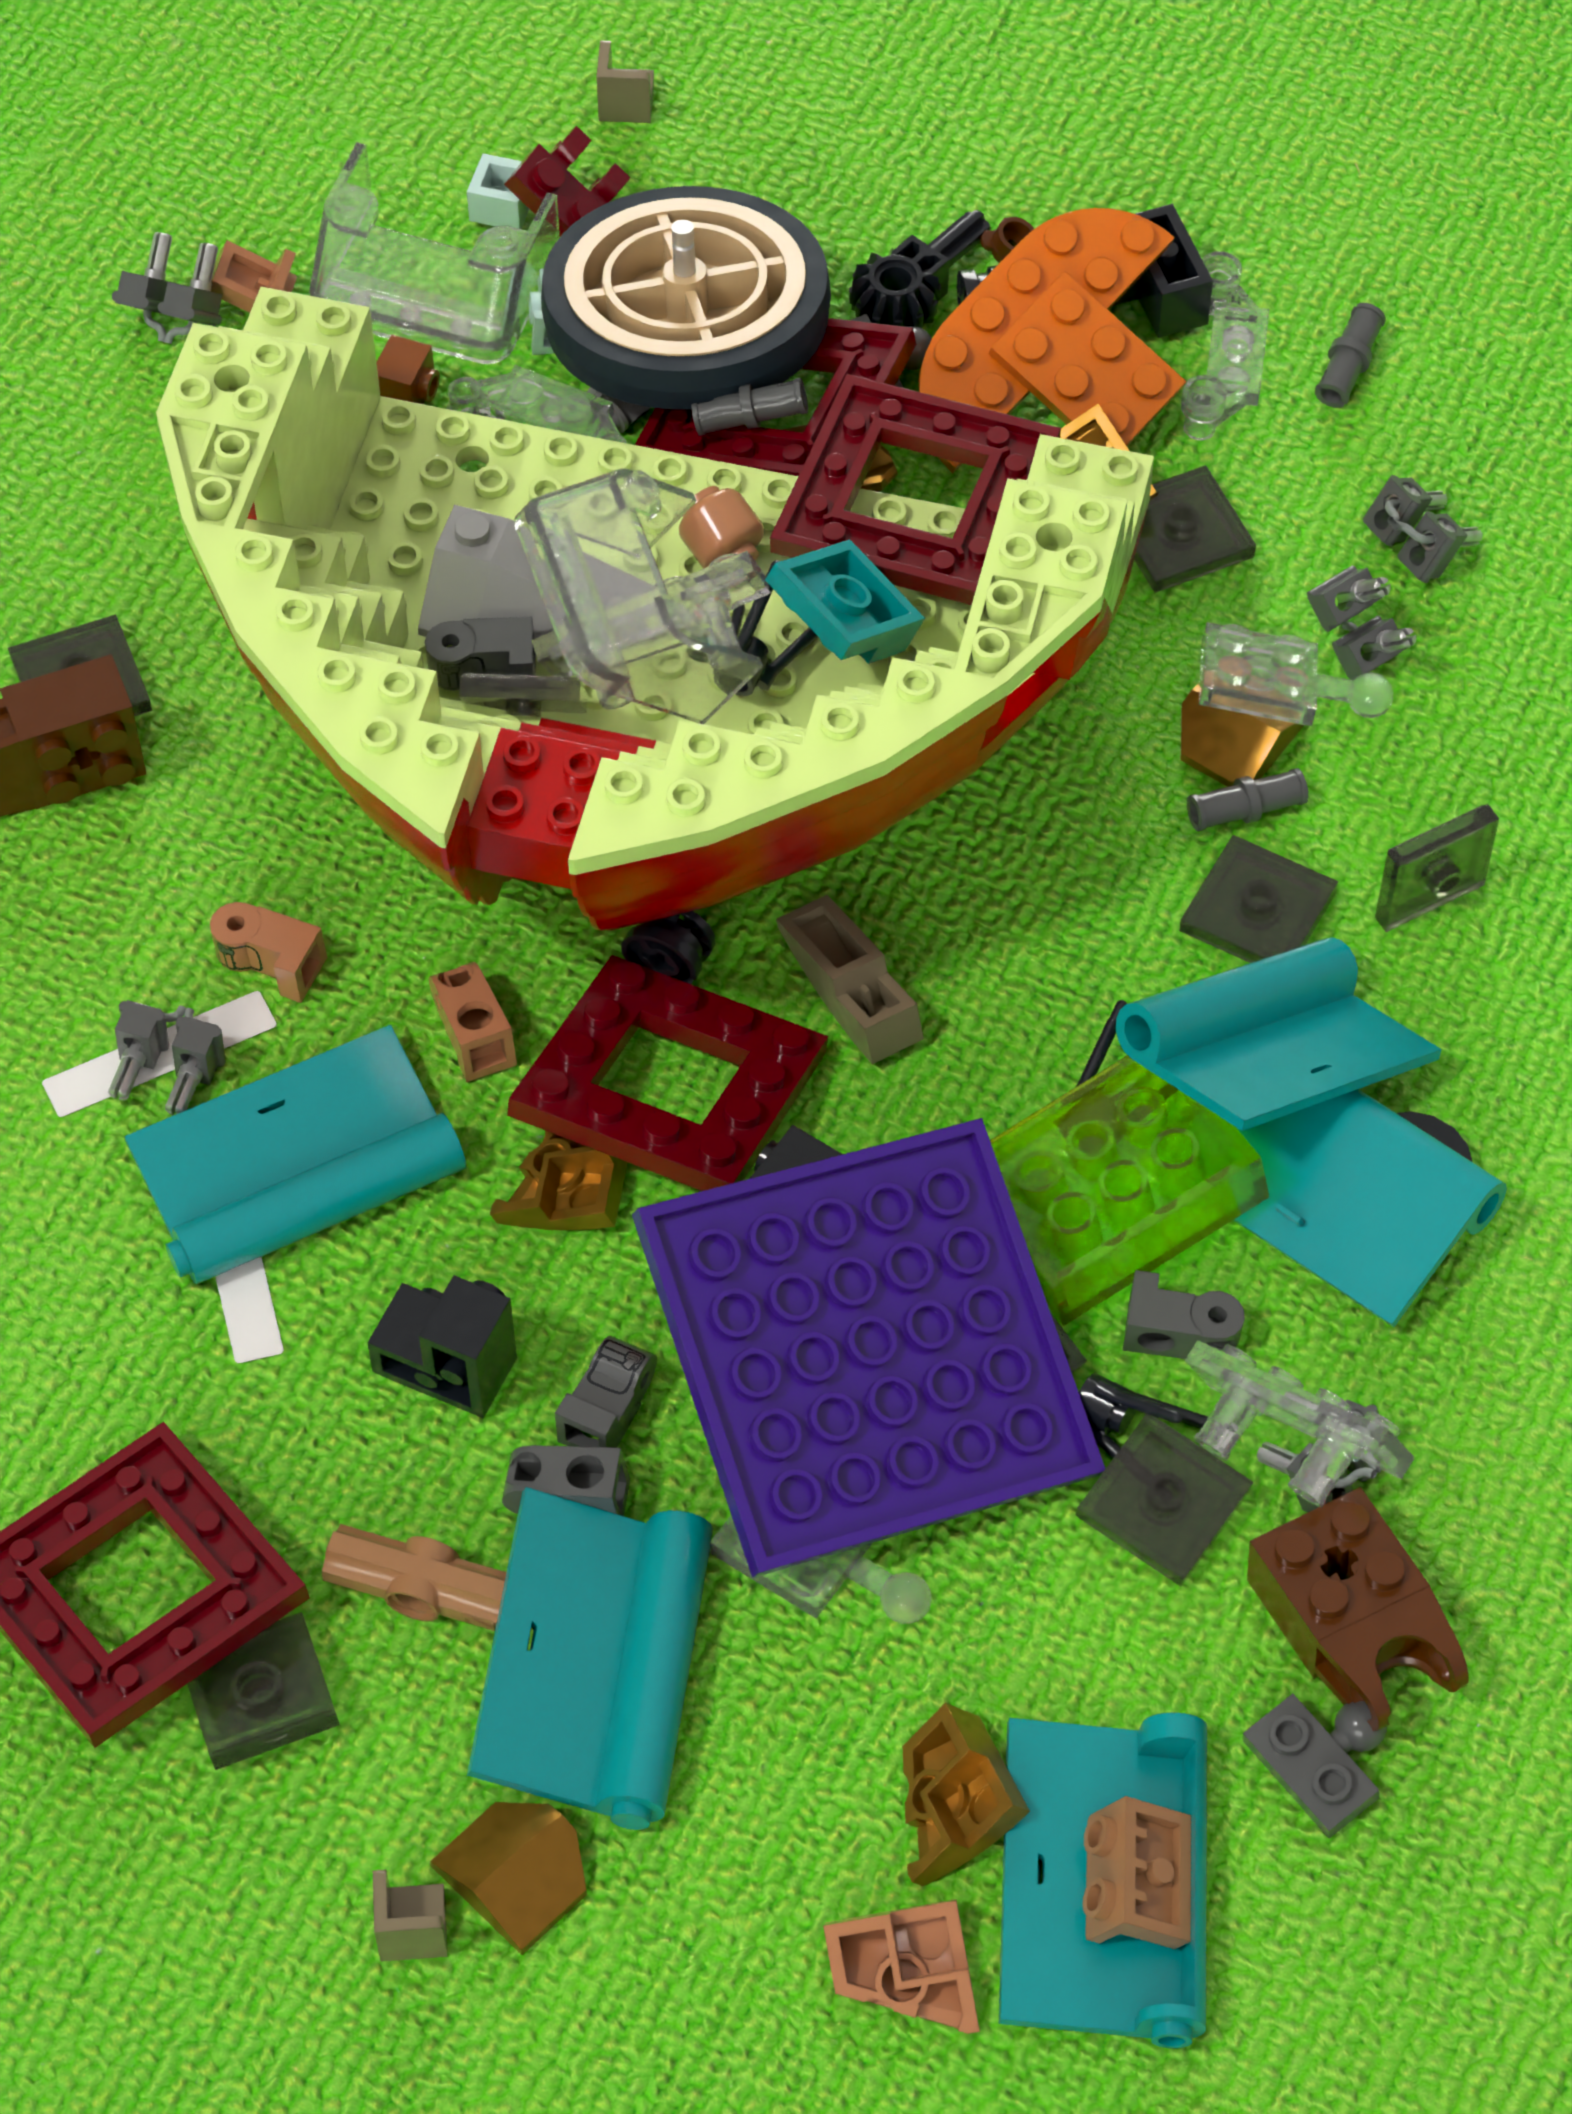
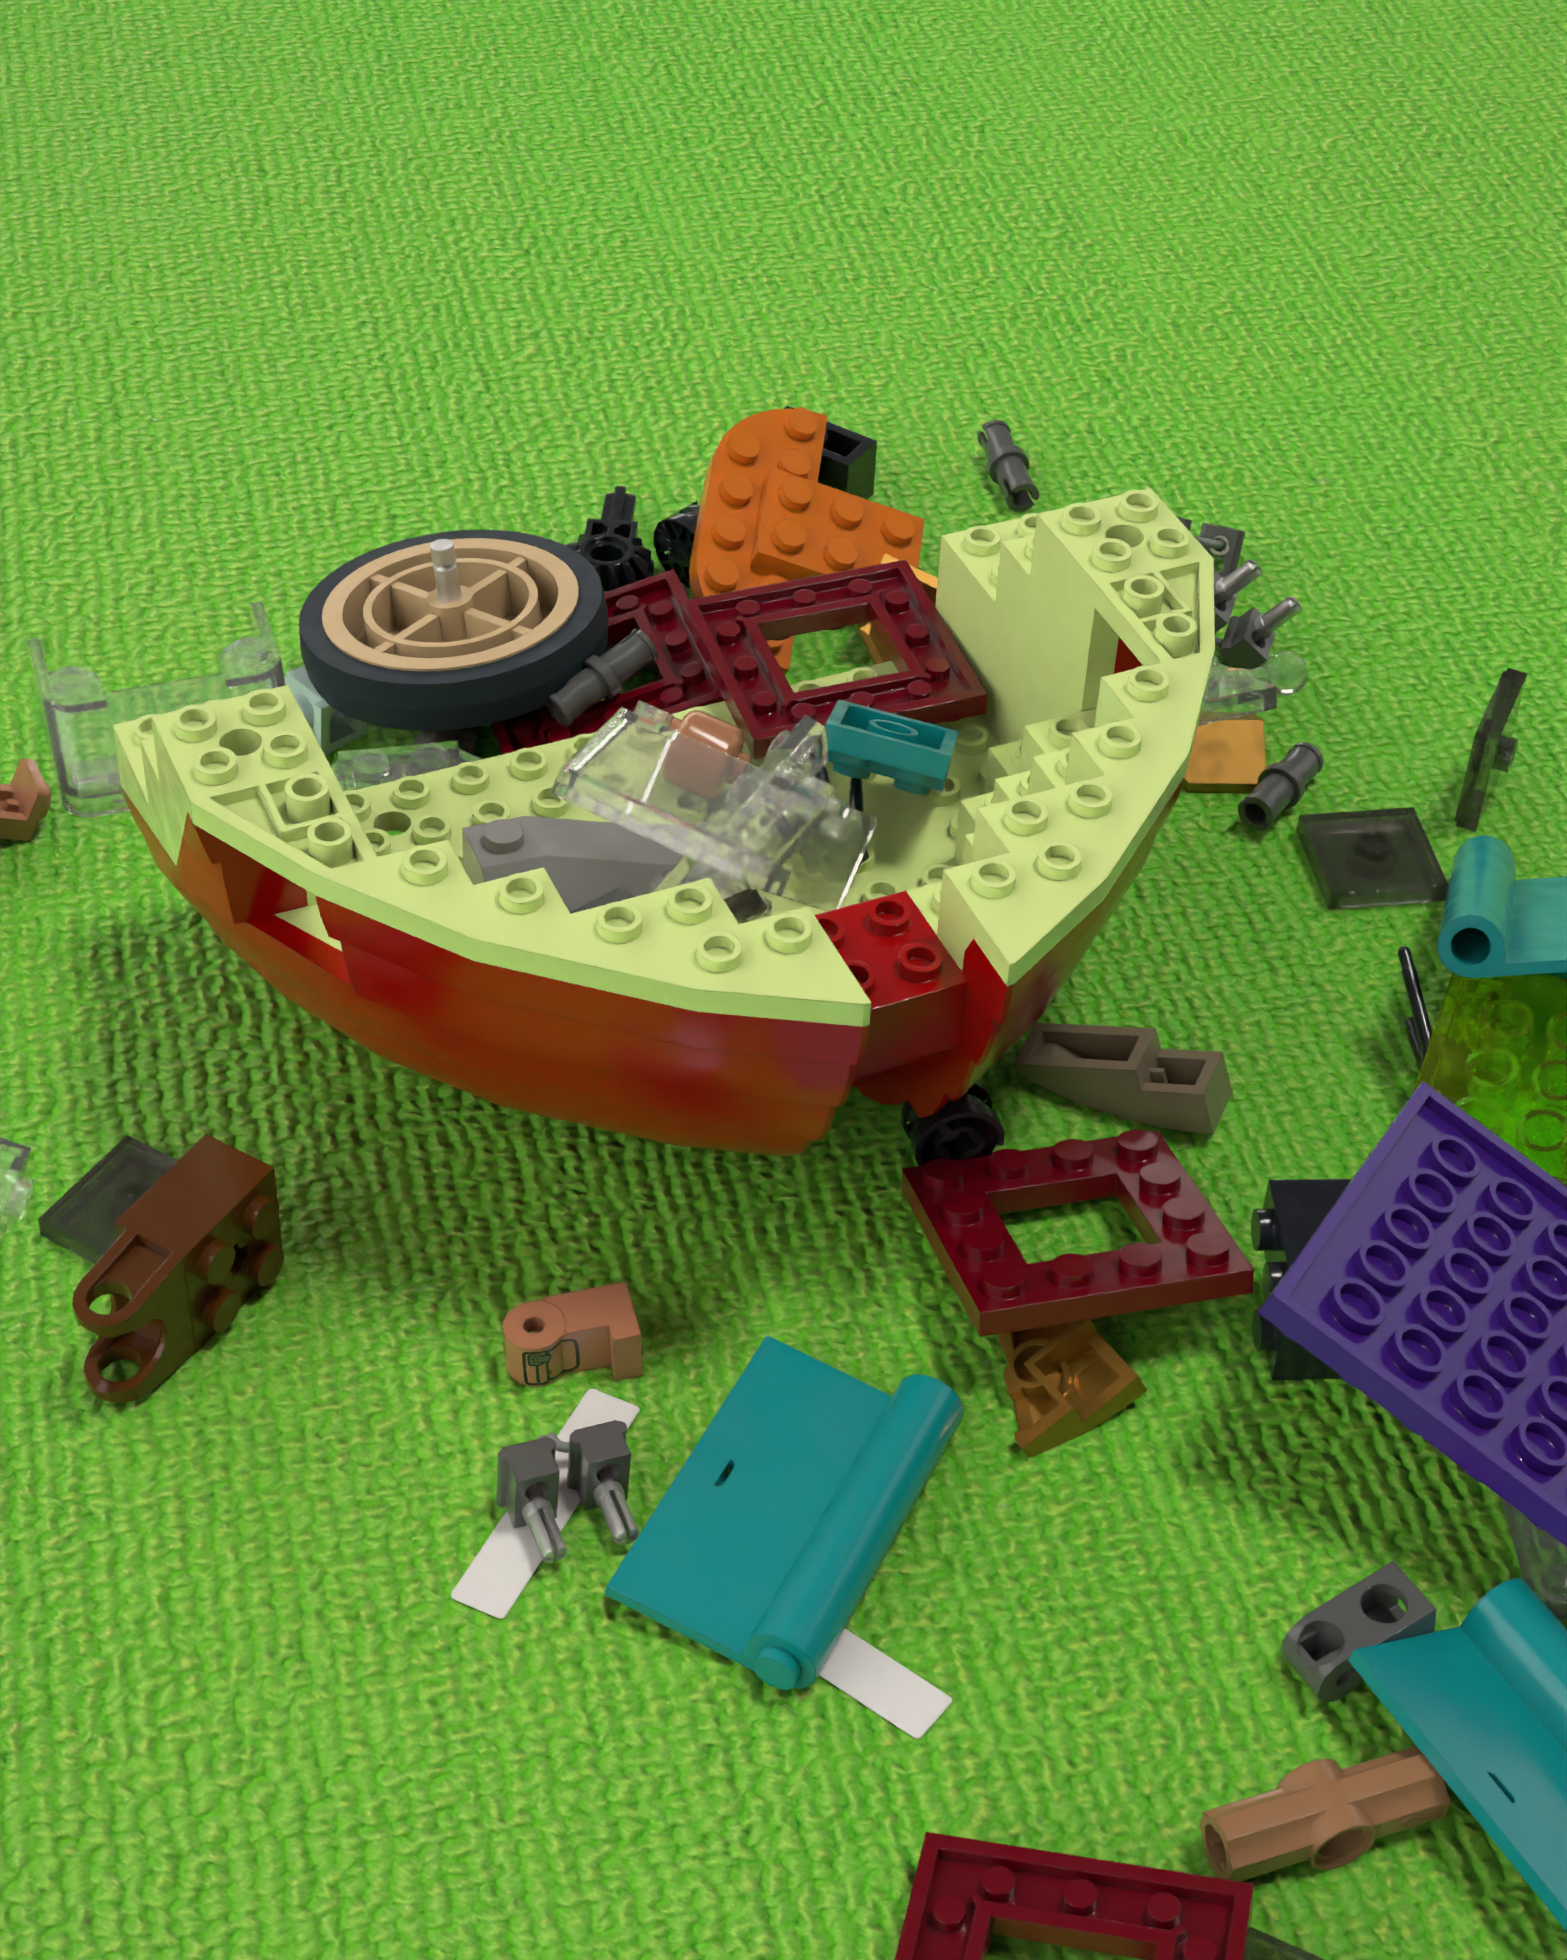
camera: 40 degrees left, 15 degrees down
black brick [367,1275,517,1418] -> none
nougat leg [429,961,517,1082] -> none
light aqua plate [467,154,529,231] -> none
dark red plate [504,126,631,238] -> none
dark grey leg [555,1336,657,1448] -> none
dark tan panel [596,40,654,123] -> none
reddish brown plate [980,217,1034,263] -> none
clear plate [1181,251,1270,440] -> none

